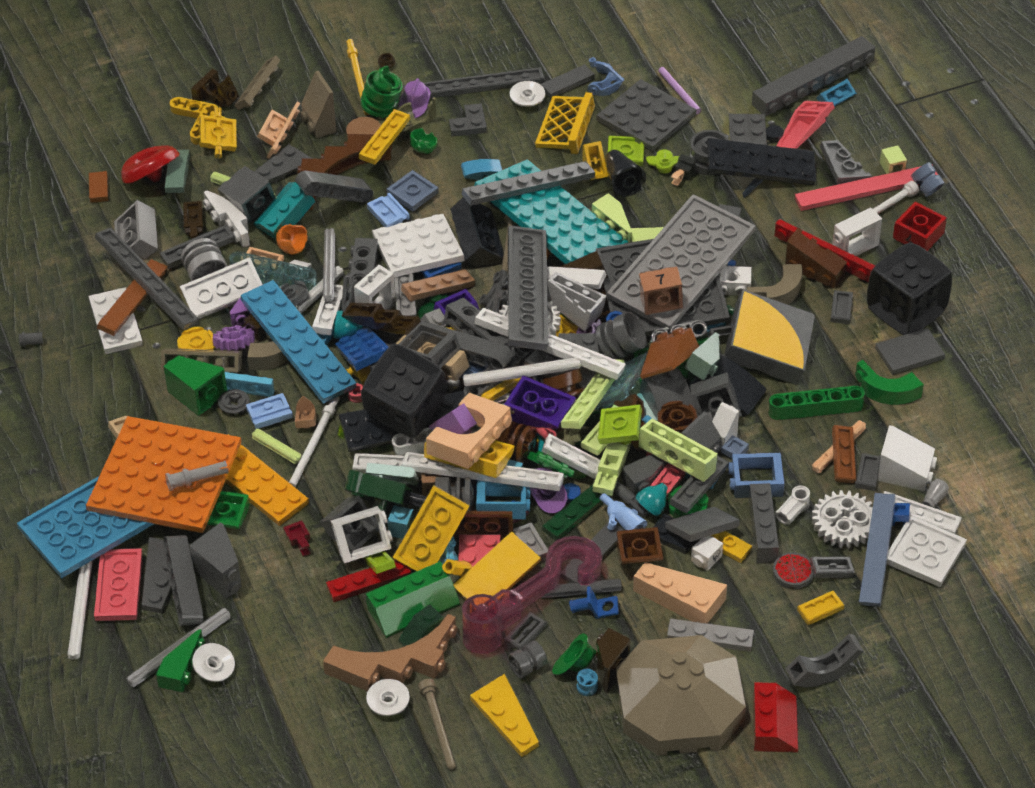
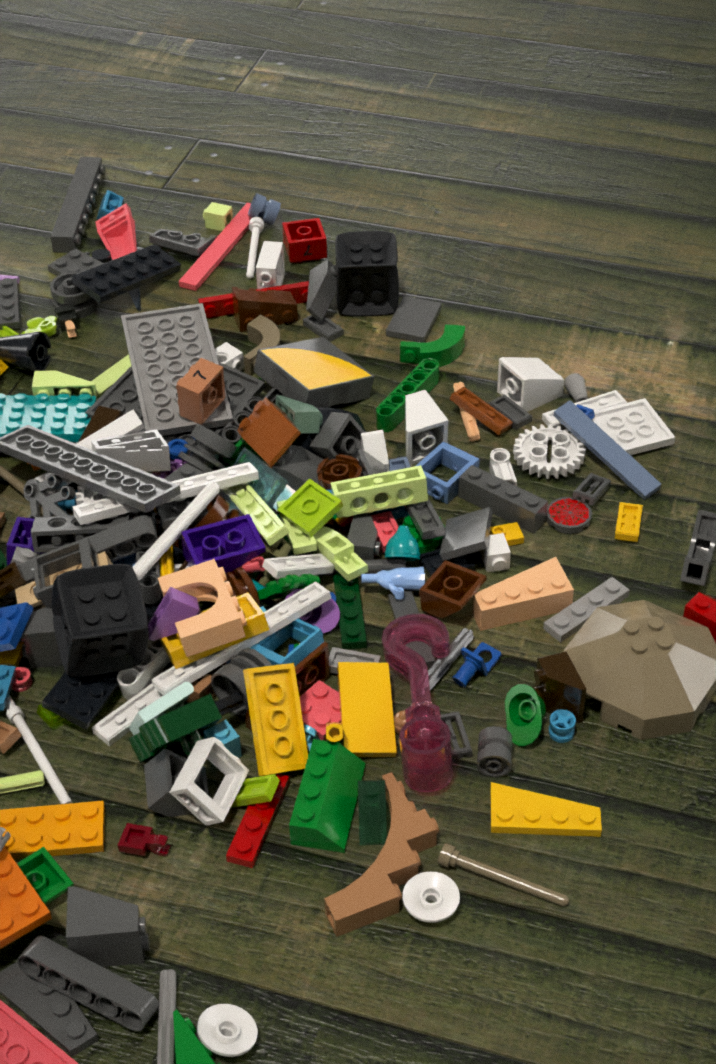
camera: 50 degrees left, 5 degrees down
none -> dark grey slope [306,260,338,322]
none -> white slope [405,390,448,465]

